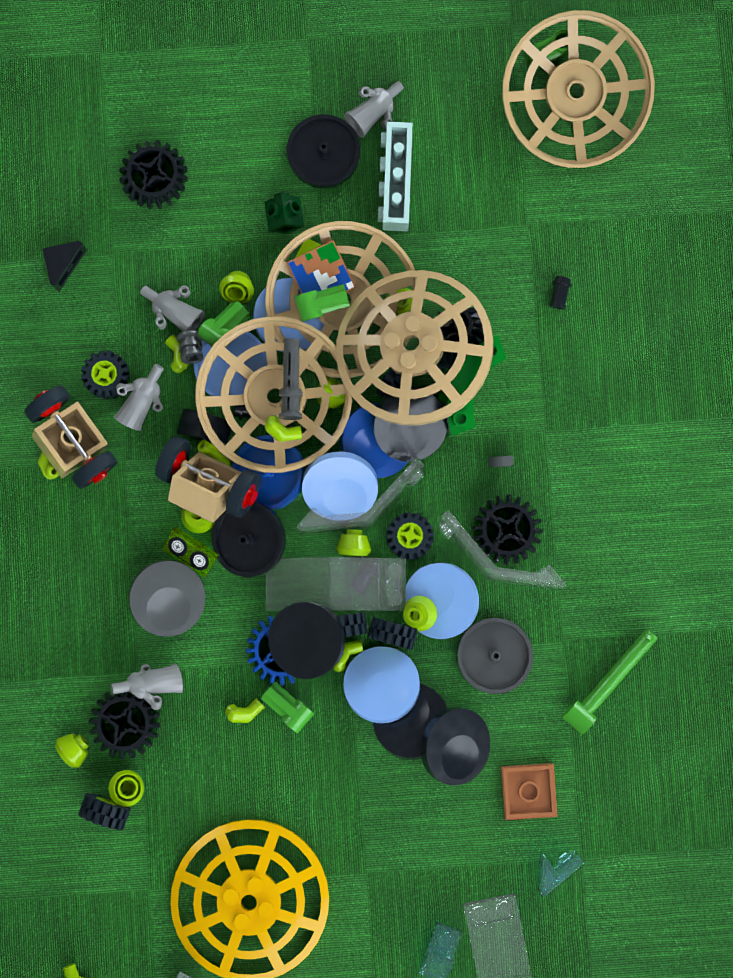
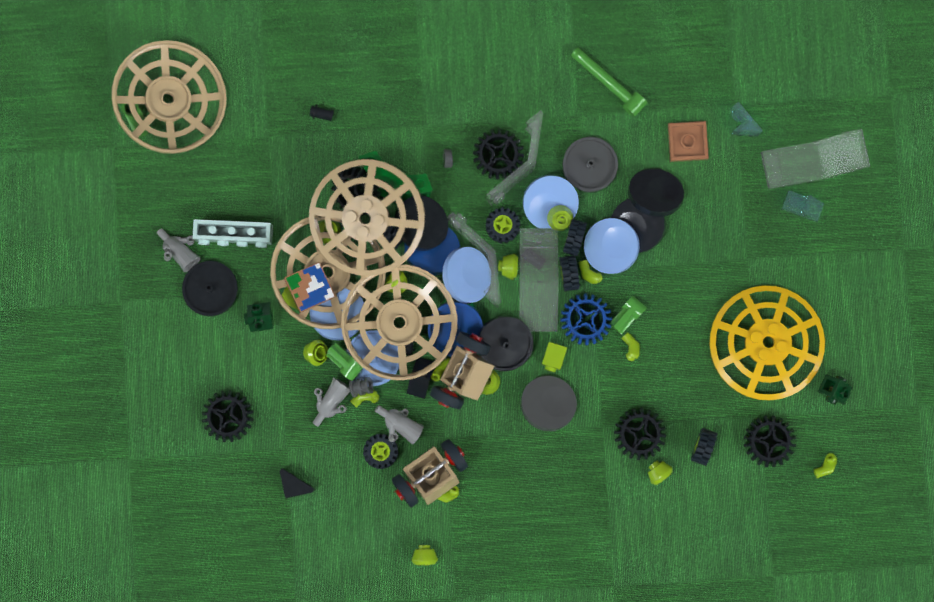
camera: 85 degrees left, 0 degrees up
lime cone [108,770,144,807] -> none
light grey piece [111,663,183,710] -> none
tile [162,527,219,578] -> none
lime arm [265,415,302,442] -> none
black piece [268,601,345,679] -> none
dark grey pin [278,338,303,420] -> none
bright green piece [294,284,350,322] -> none
none -> lime brick [542,342,567,373]
none -> black gear [743,416,796,468]

